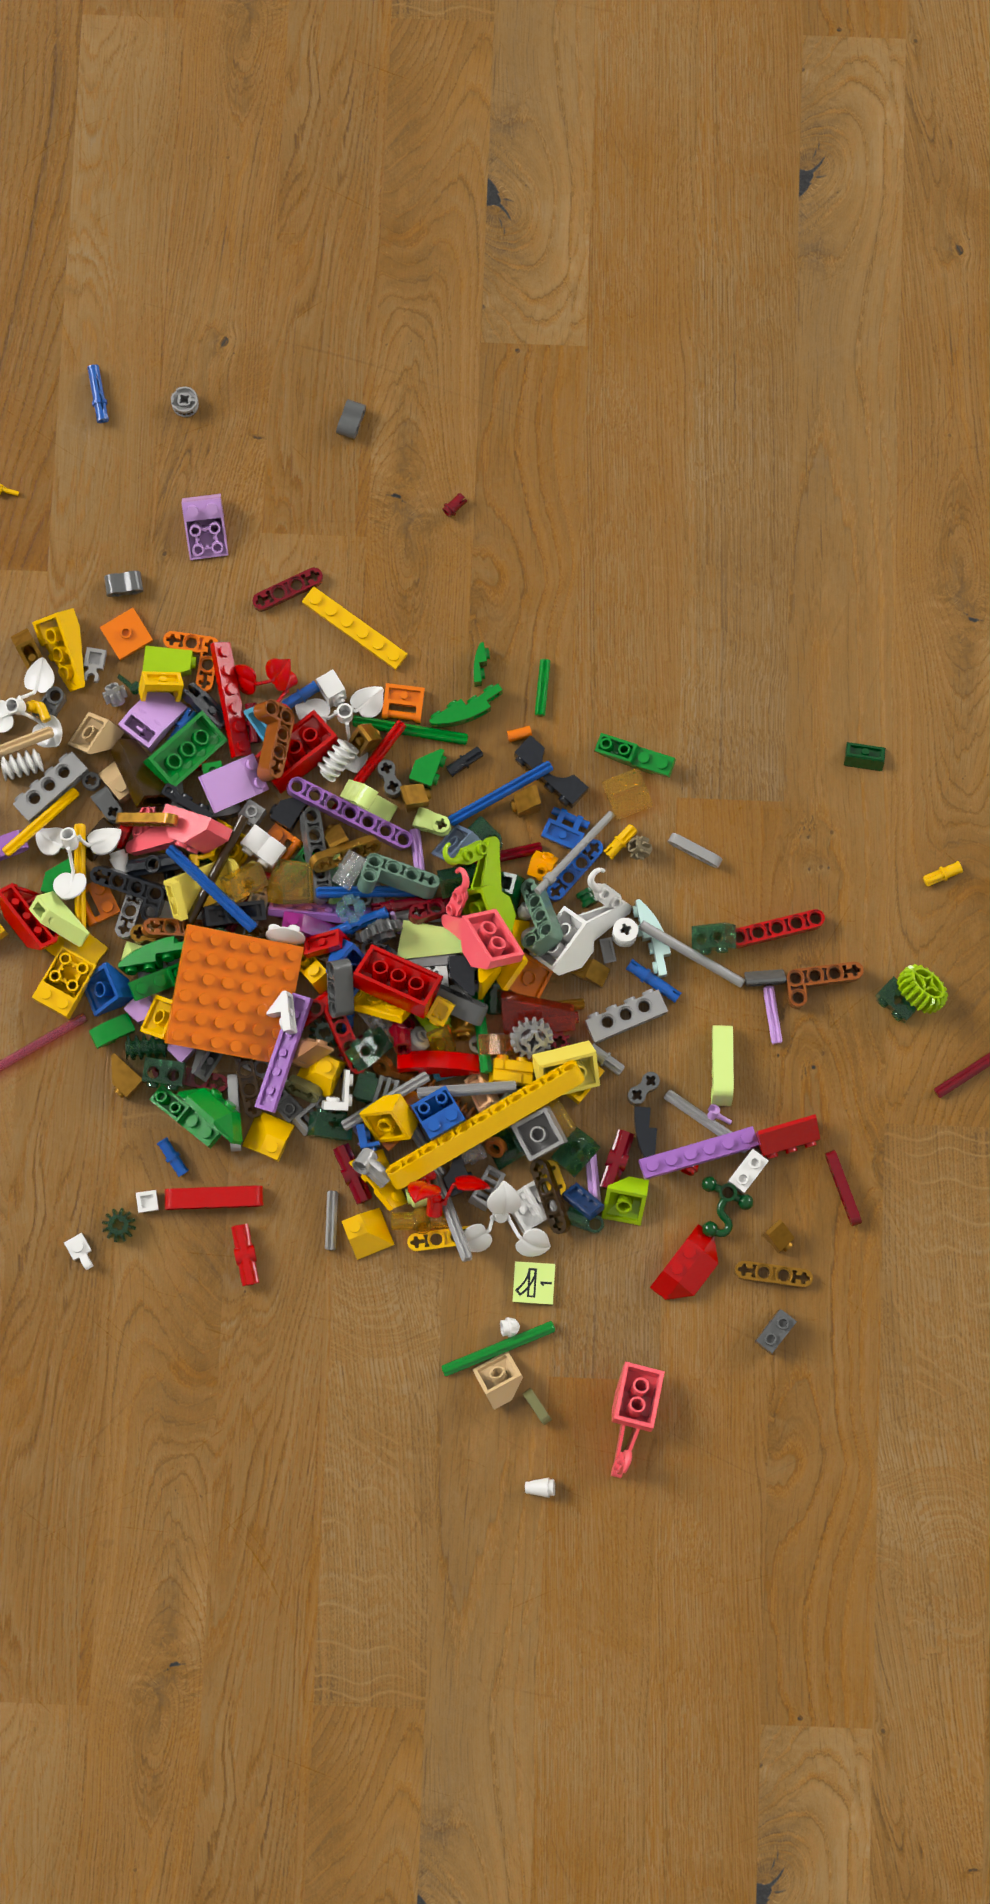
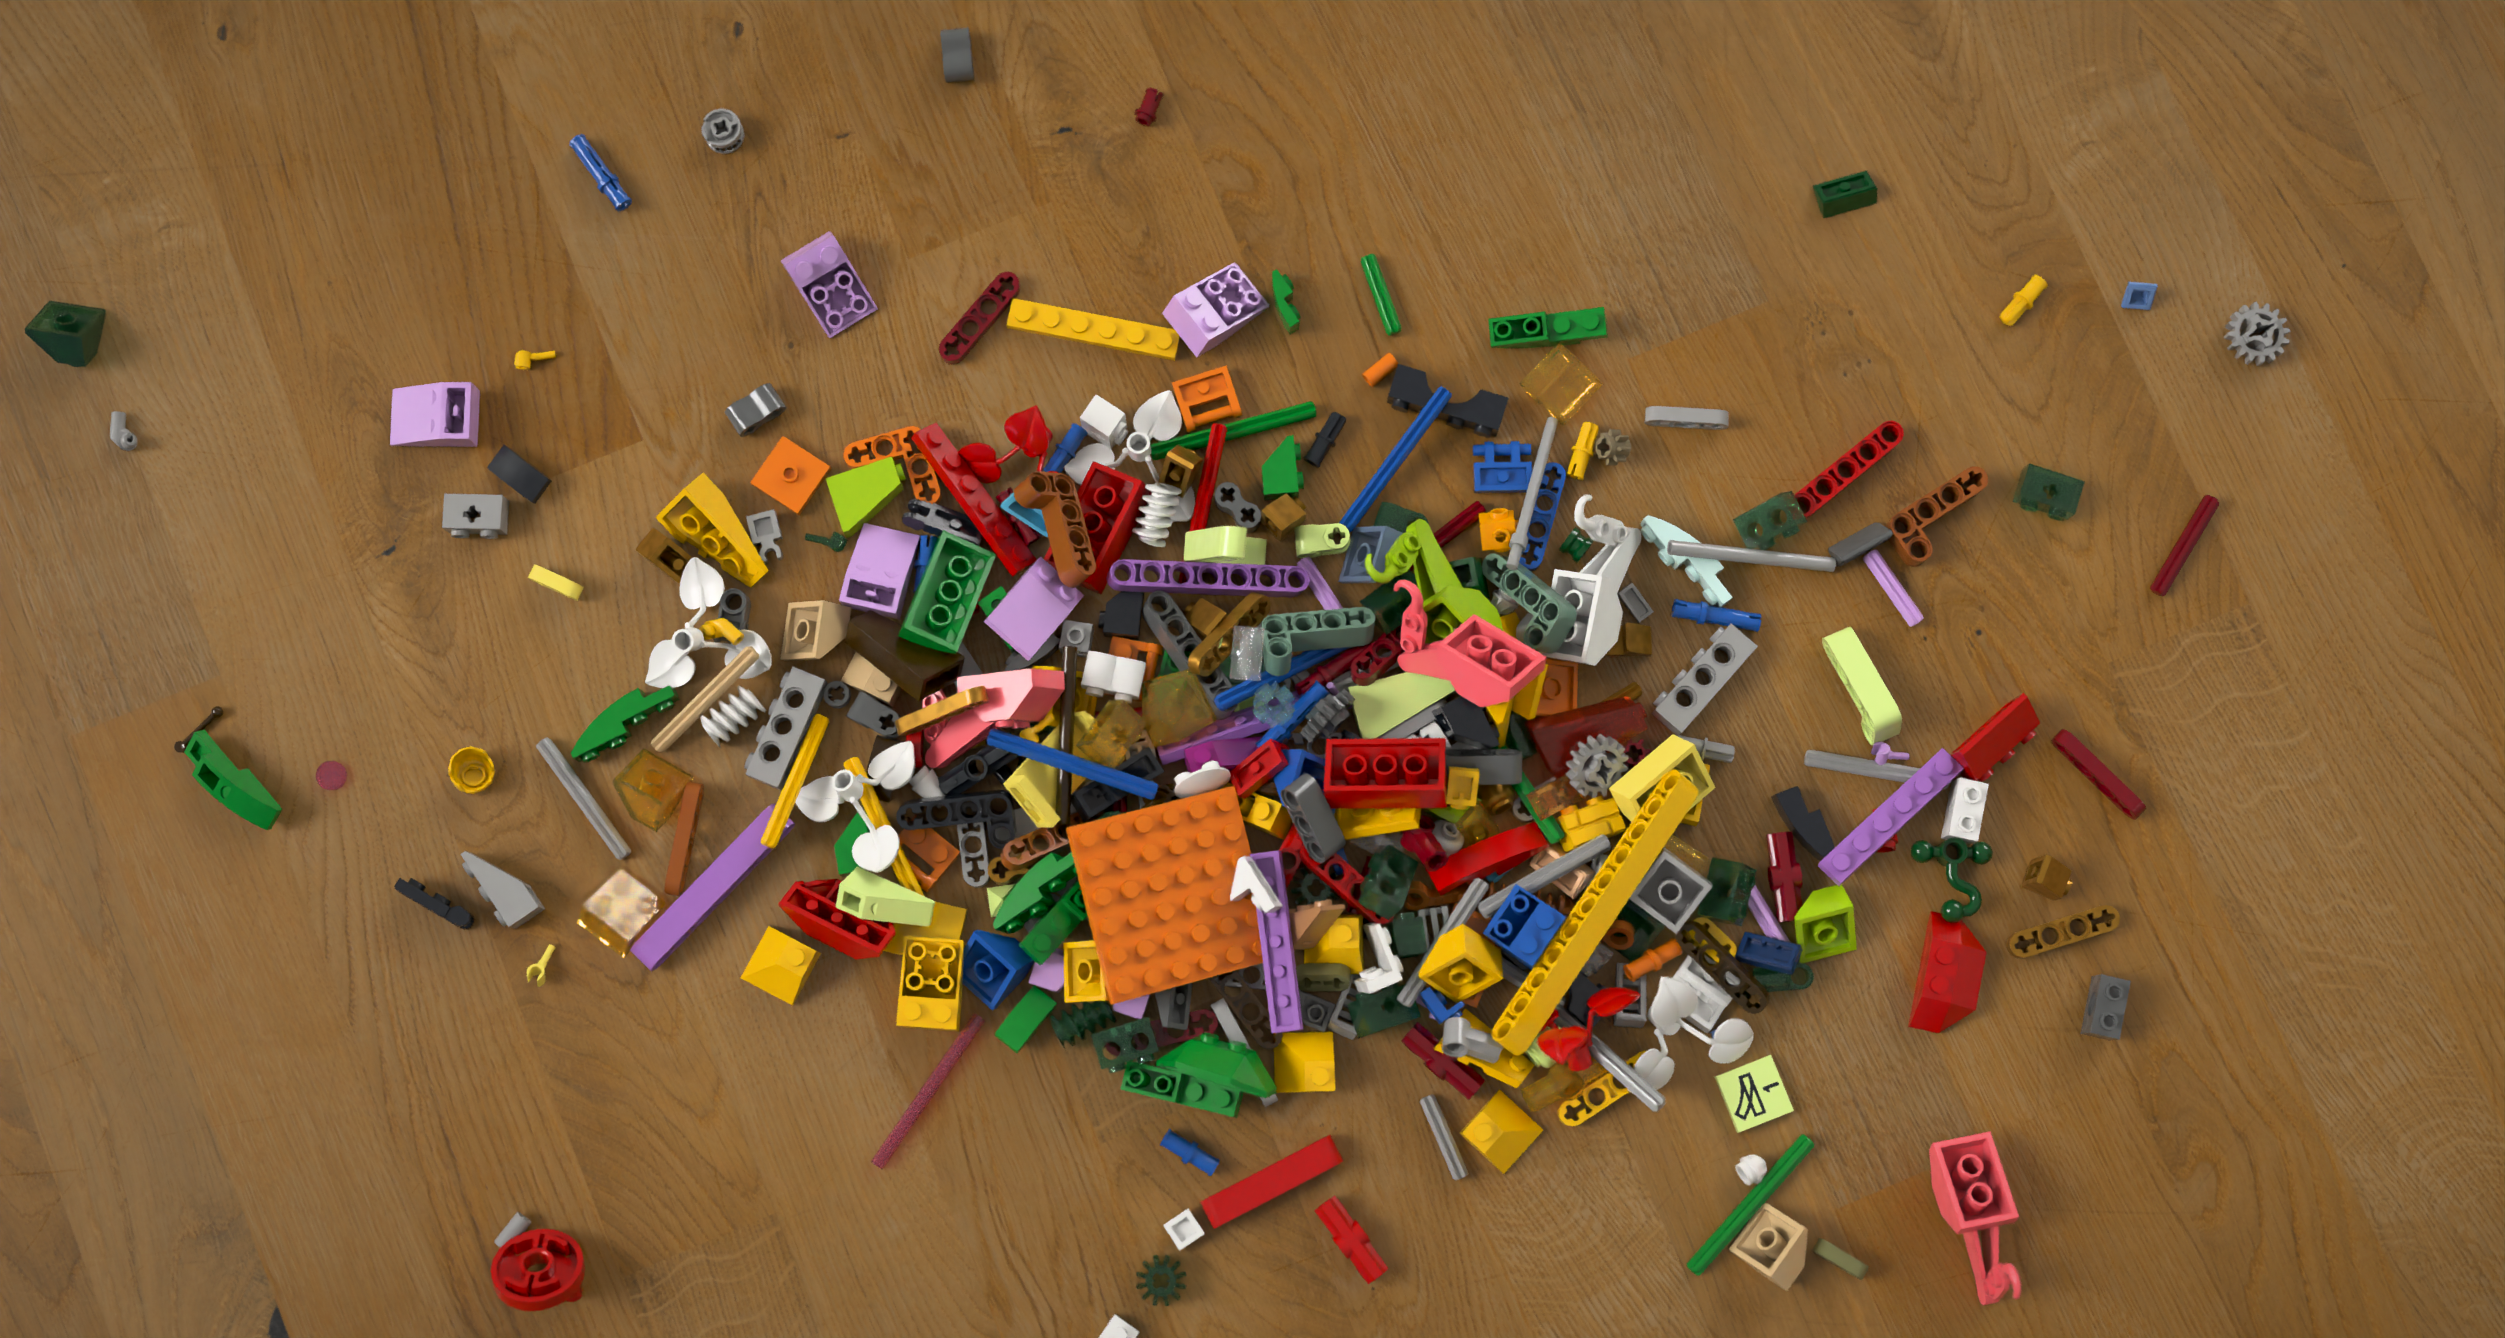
camera: 25 degrees left, 0 degrees up
light grey gear [102,682,128,707] -> none
pearl gold slope [111,1053,145,1099] -> none
yellow panel [138,671,184,702] -> none
black hinge [160,783,213,818] -> none
green slope [429,684,503,728] -> none
pearl gold slope [510,785,541,817] -> none
white piece [612,918,638,947] -> none
dark grey axle [627,1072,660,1106] -> none
lime gear [897,964,948,1014] -> none
none -> lavender slope [1162,262,1270,357]
none -> orange pin [1623,938,1683,982]

